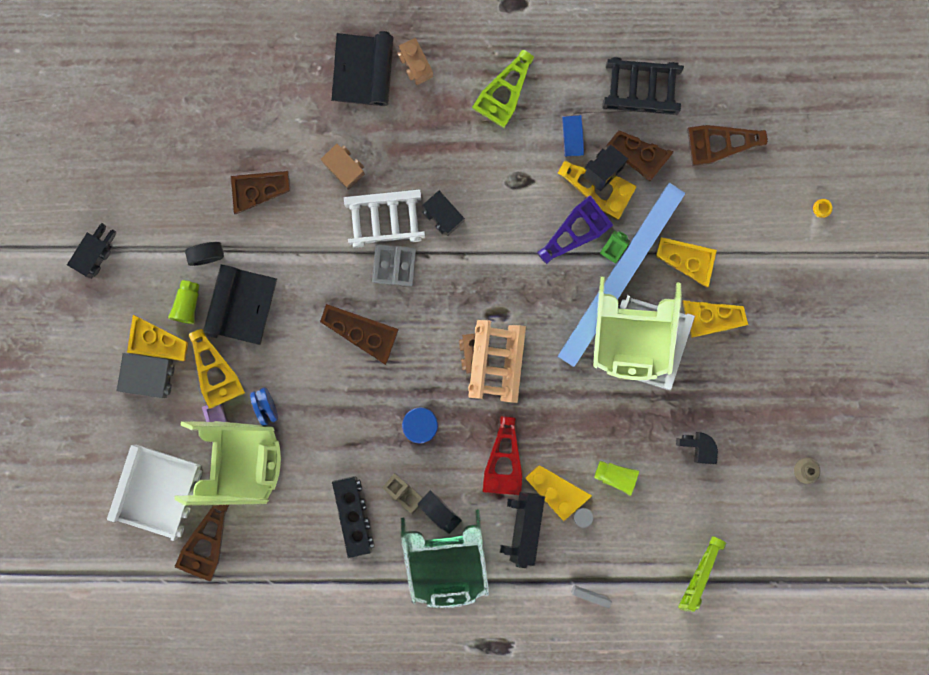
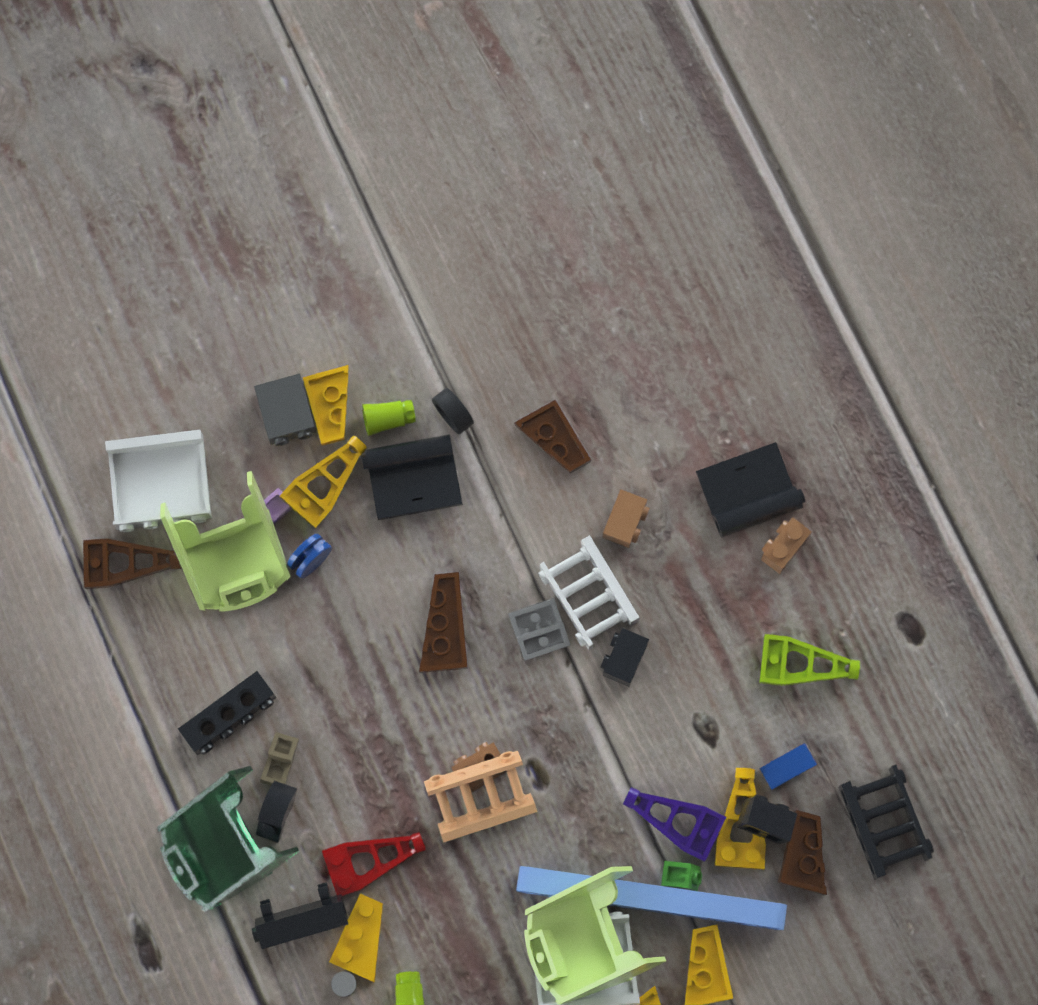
camera: 70 degrees right, 10 degrees down
black hinge [67,223,116,279] -> none
blue head [402,408,438,443] -> none
reddish brown plate [687,125,768,166] -> none

